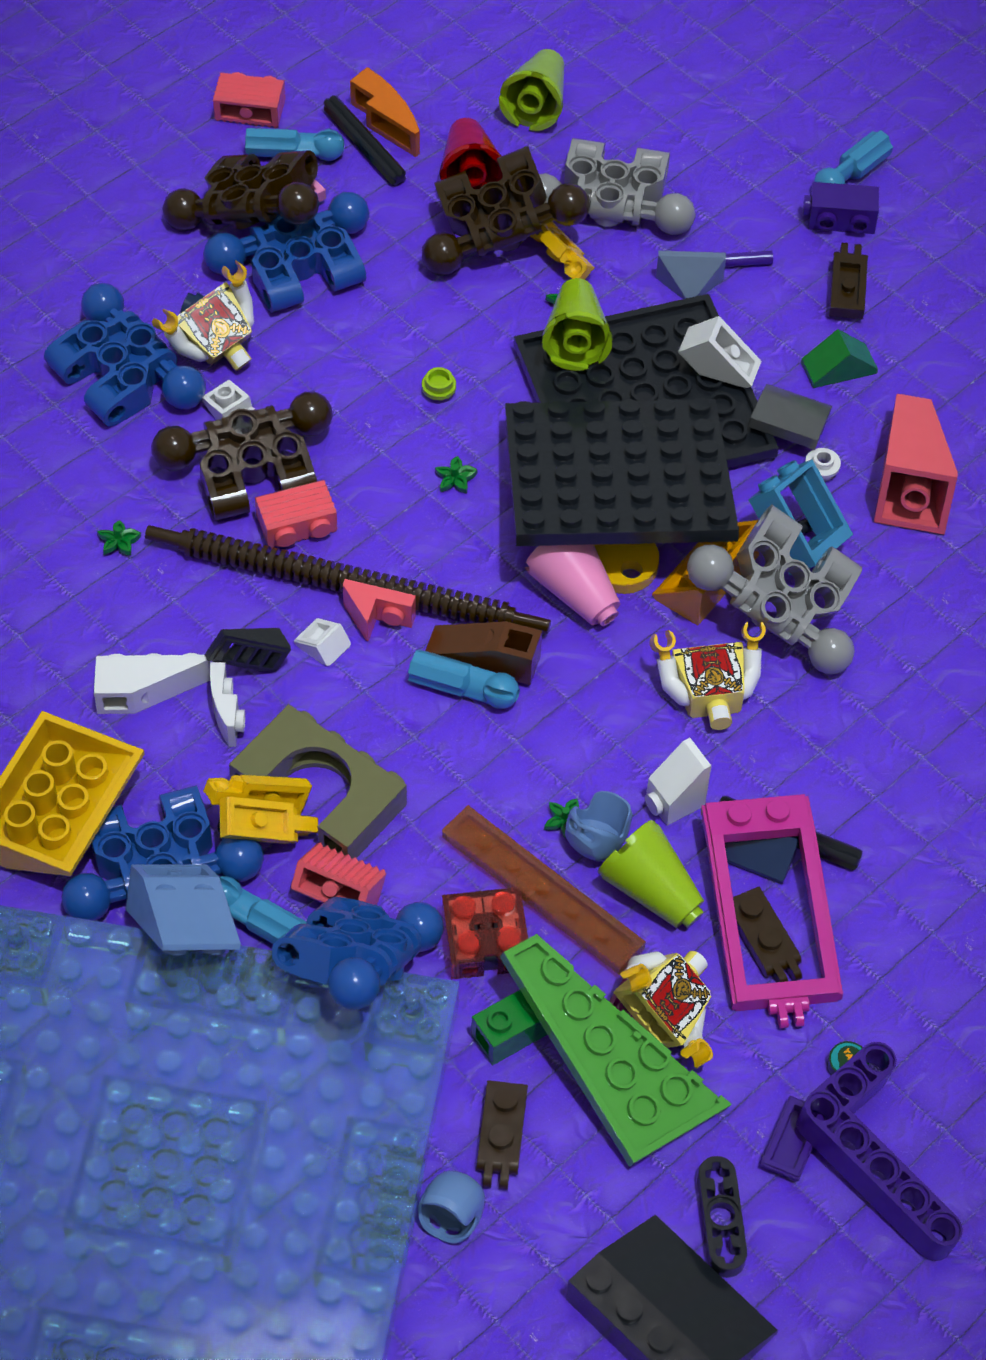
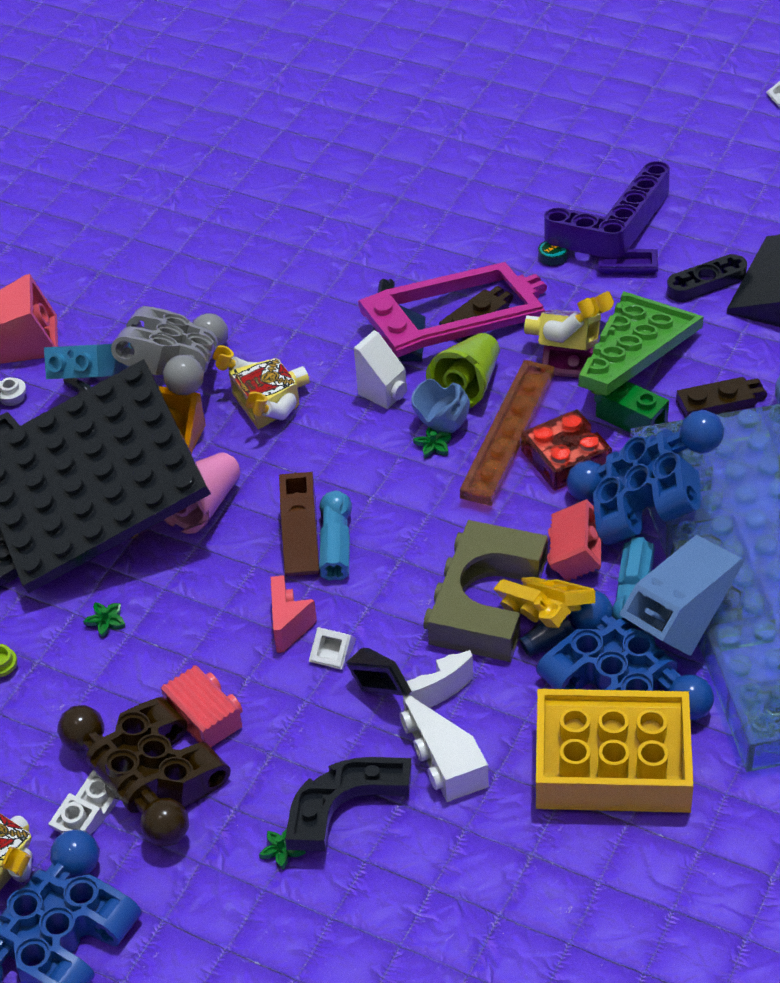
camera: 105 degrees left, 10 degrees down
dark brown hose [145,525,551,634] -> none
none -> black plate [285,757,412,851]

